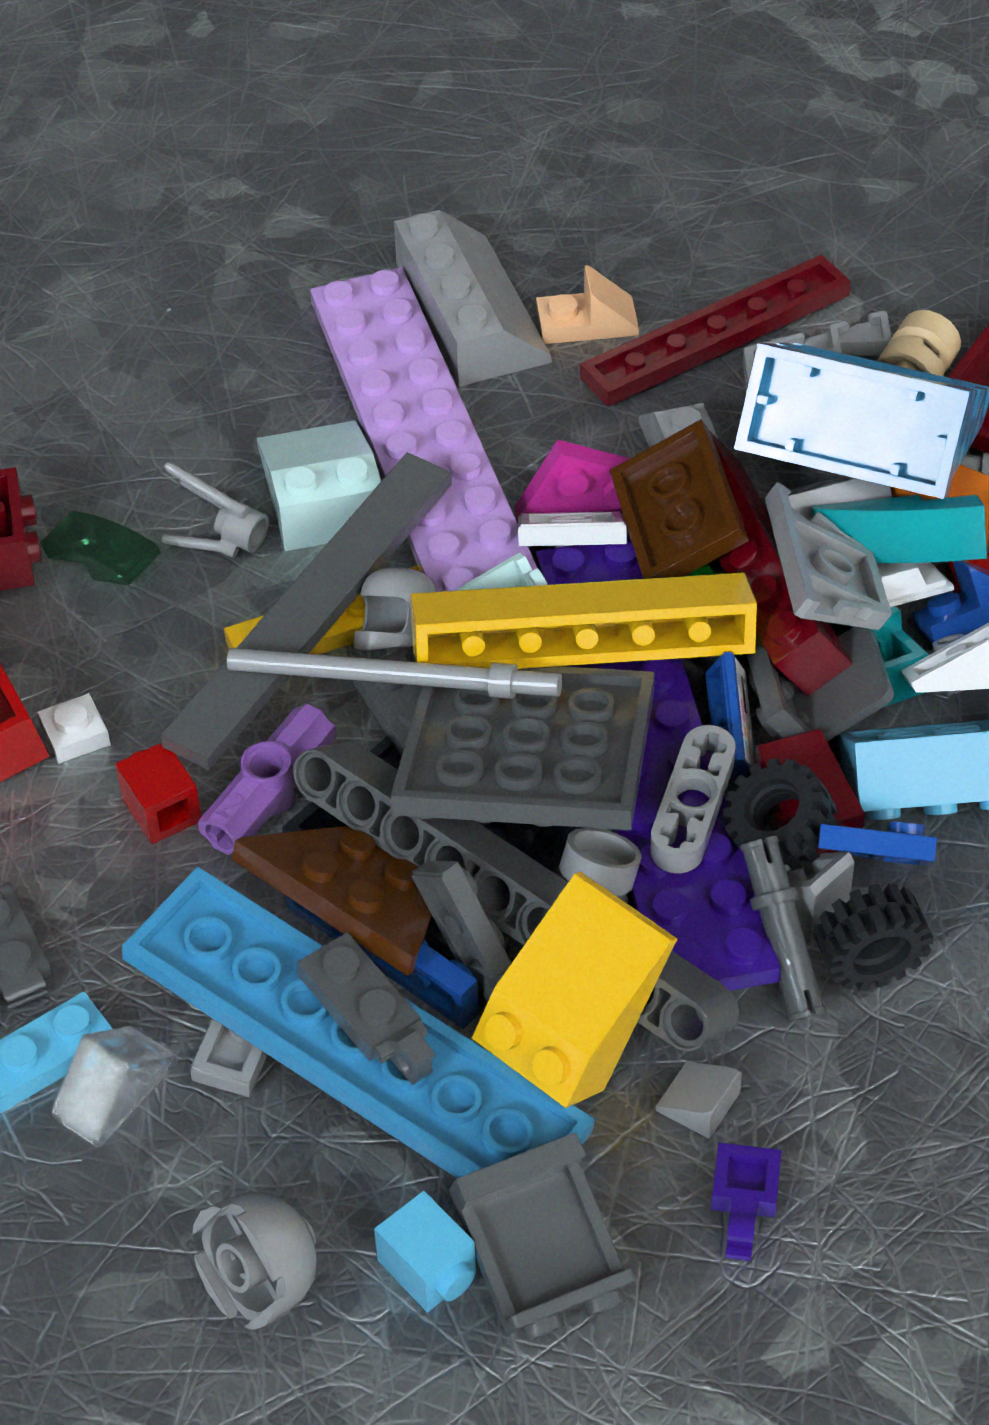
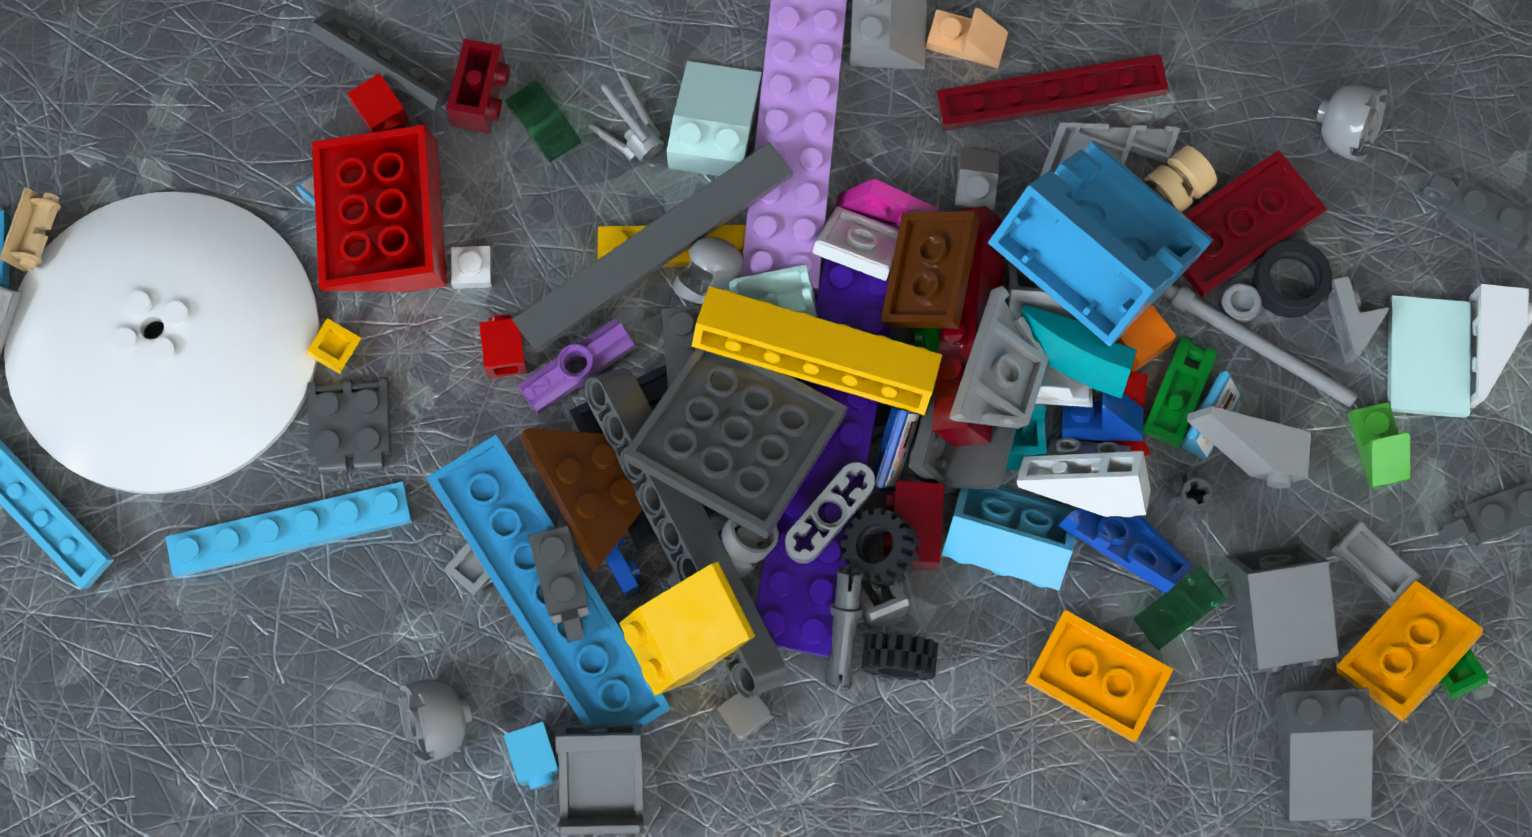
camera: 20 degrees right, 25 degrees up
clear slope [51,1026,179,1148] -> none
light grey bar [227,648,562,699] -> none
dark grey hinge [411,861,511,1003] -> none
dark purple plate [711,1142,782,1261] -> none
blue wing [818,821,937,867] -> none

